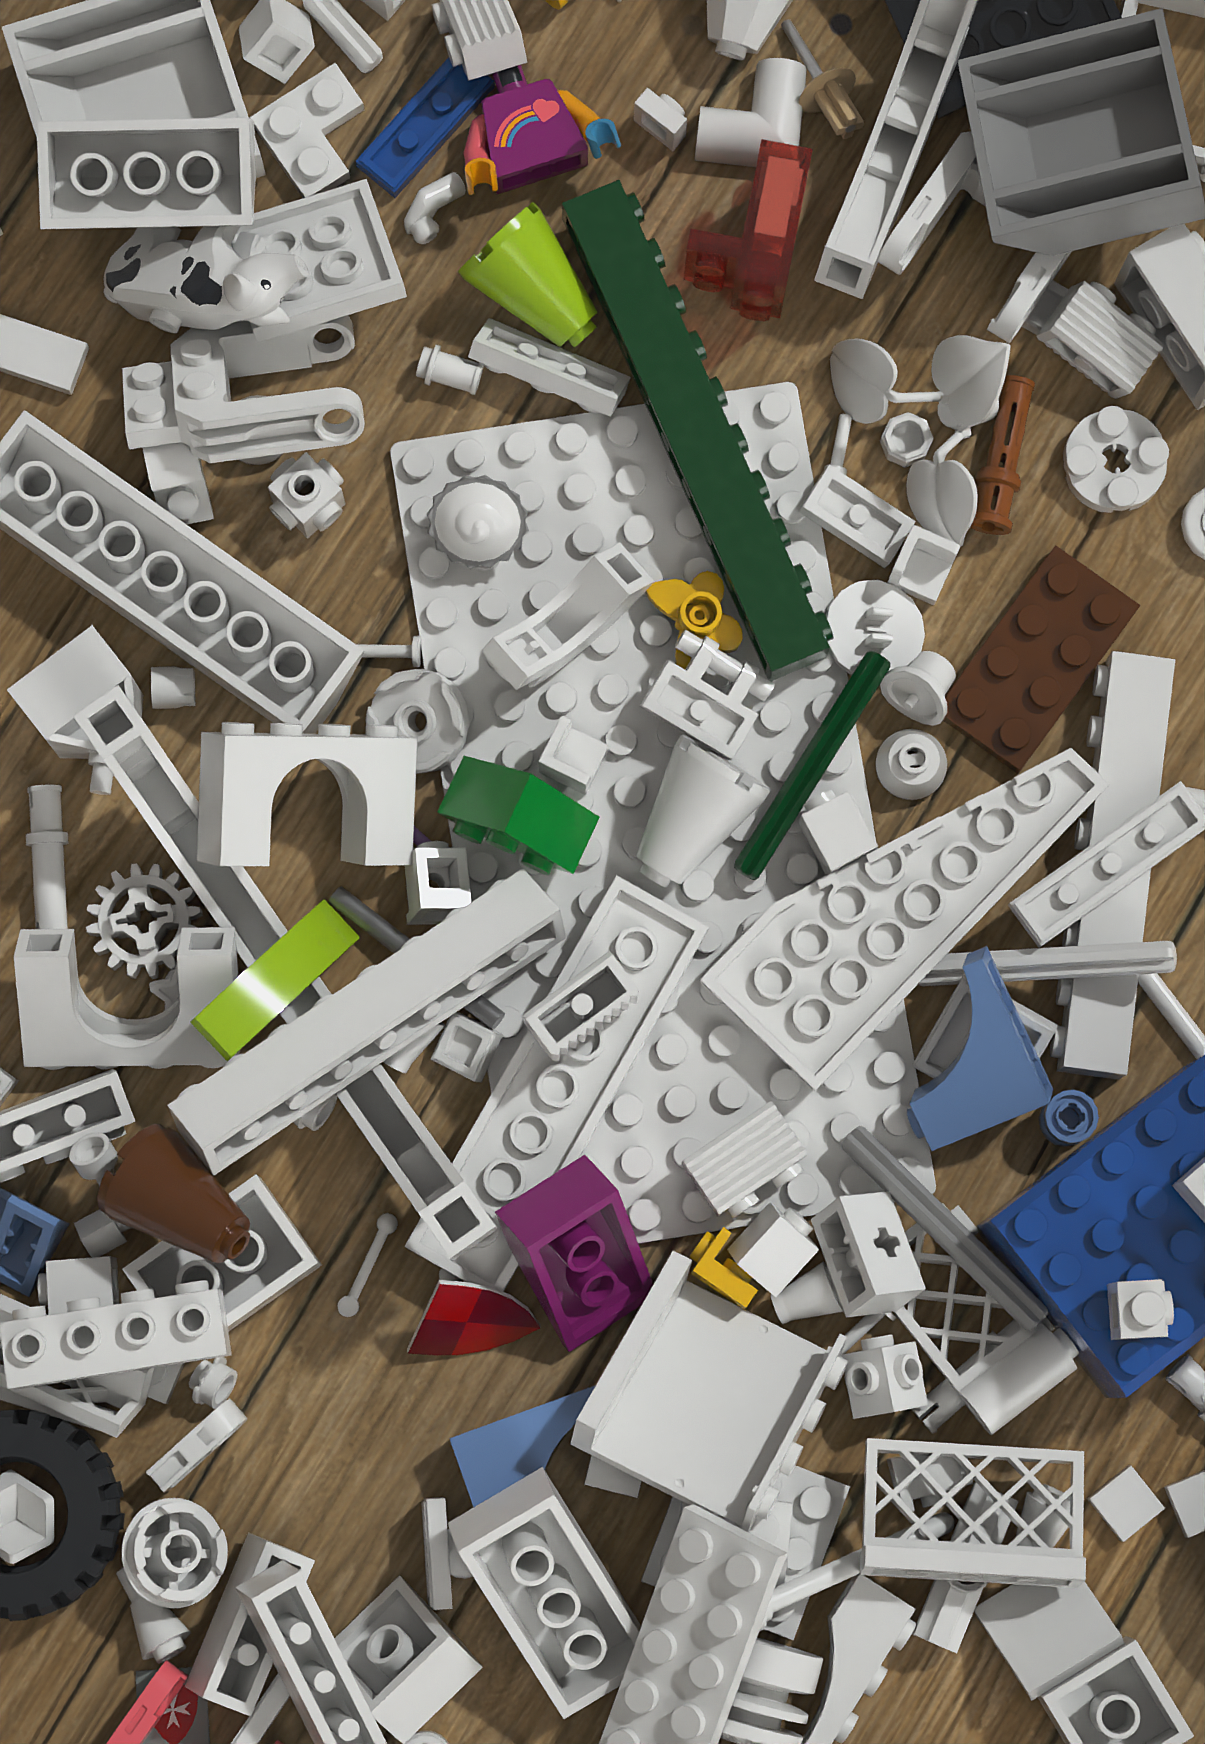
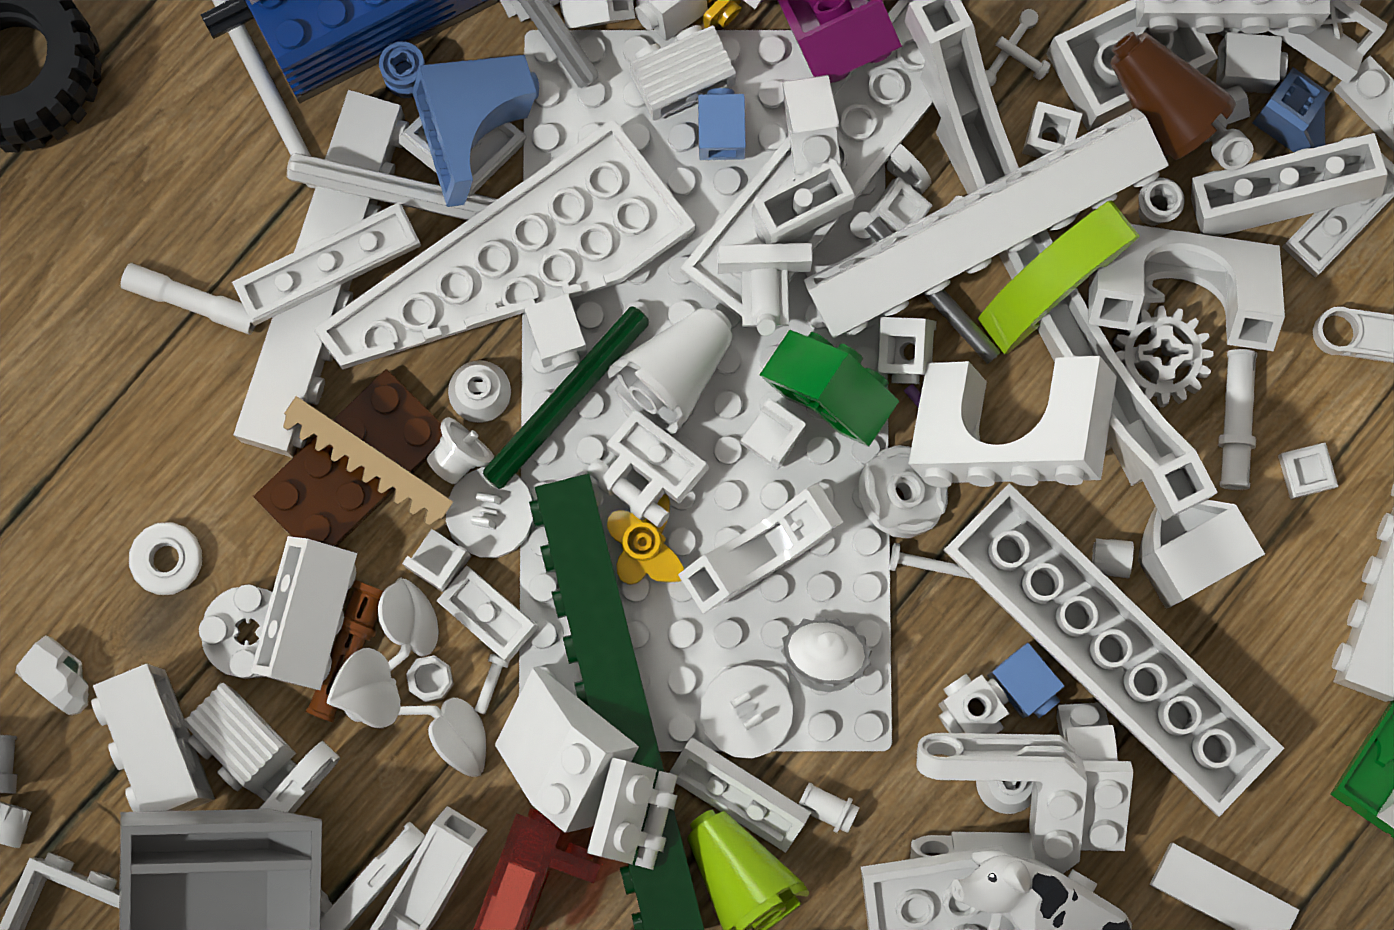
camera: 170 degrees left, 0 degrees up
none -> white brick [250,536,357,690]
none -> tan gear [283,396,453,525]
none -> white slope [495,666,639,833]
none -> white plate [587,757,677,870]
none -> medium blue brick [698,88,746,160]
none -> white piece [700,665,793,759]
none -> white piece [718,243,812,336]
none -> white slope [782,75,841,175]
none -> white tile [887,144,931,195]
none -> medium blue brick [987,643,1064,718]
none -> white piece [996,36,1051,80]
none -> white plate [1022,101,1082,158]
none -> white cone [1139,178,1184,226]

